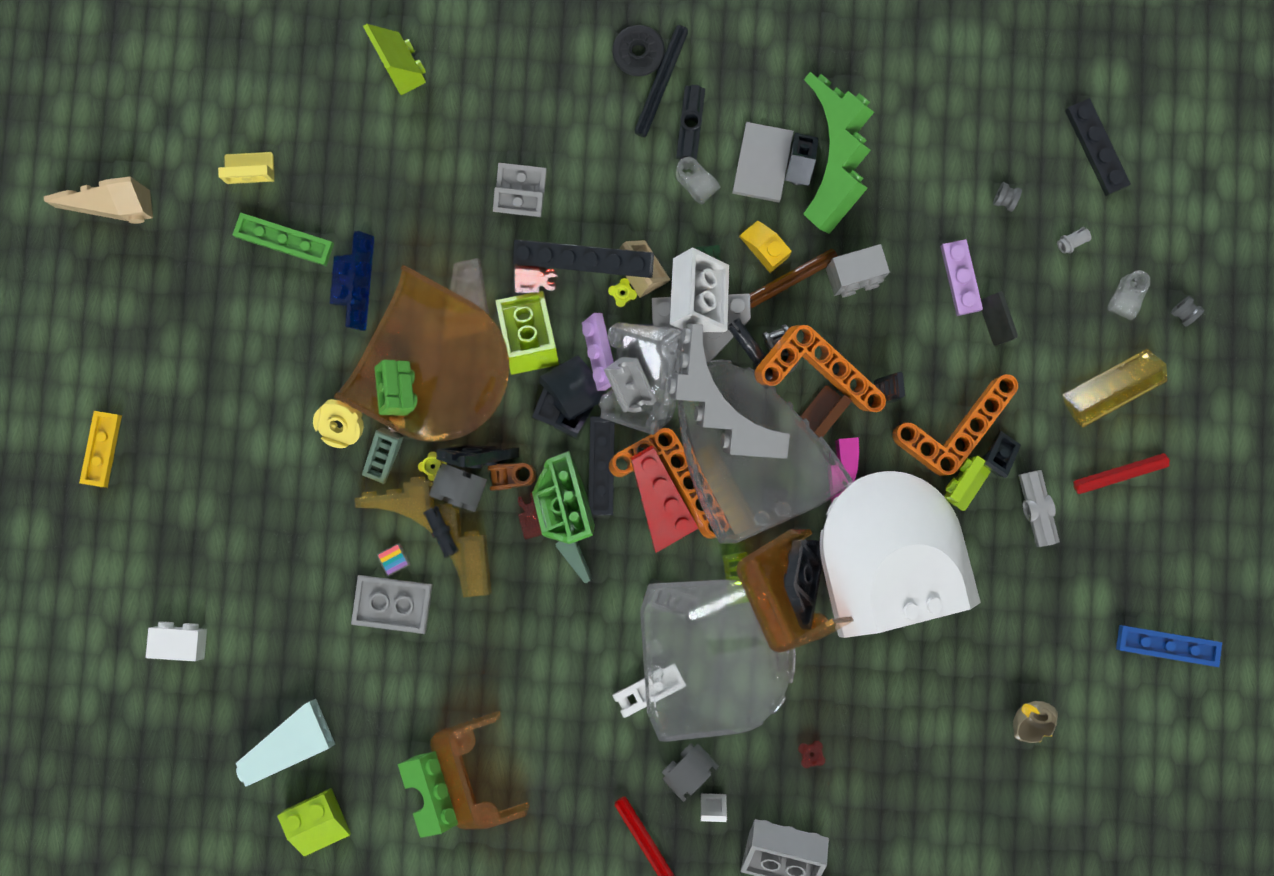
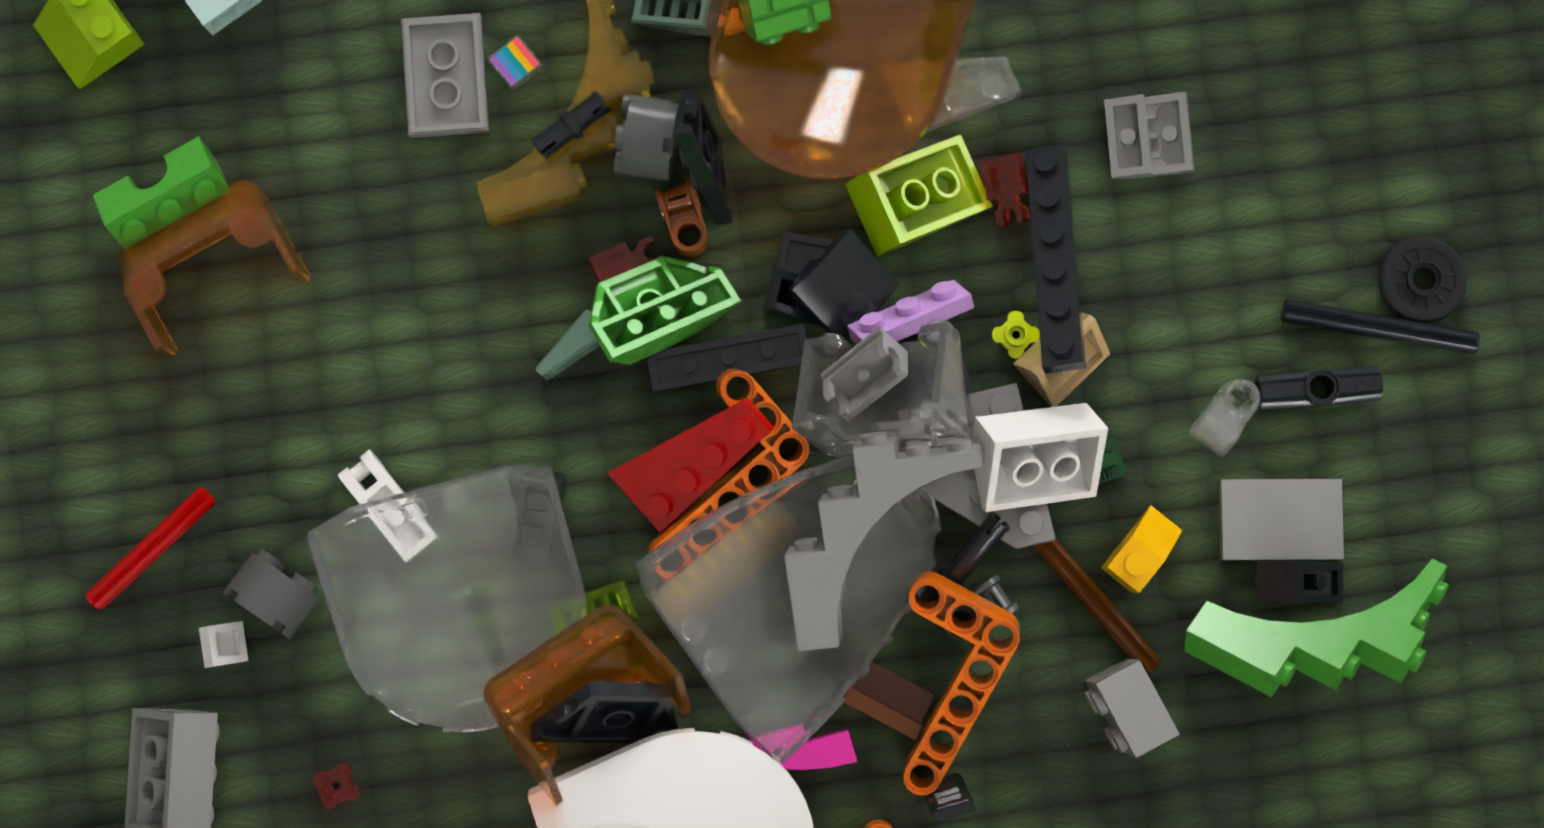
camera: 75 degrees right, 0 degrees up
neon yellow plate [418,452,447,481] -> none

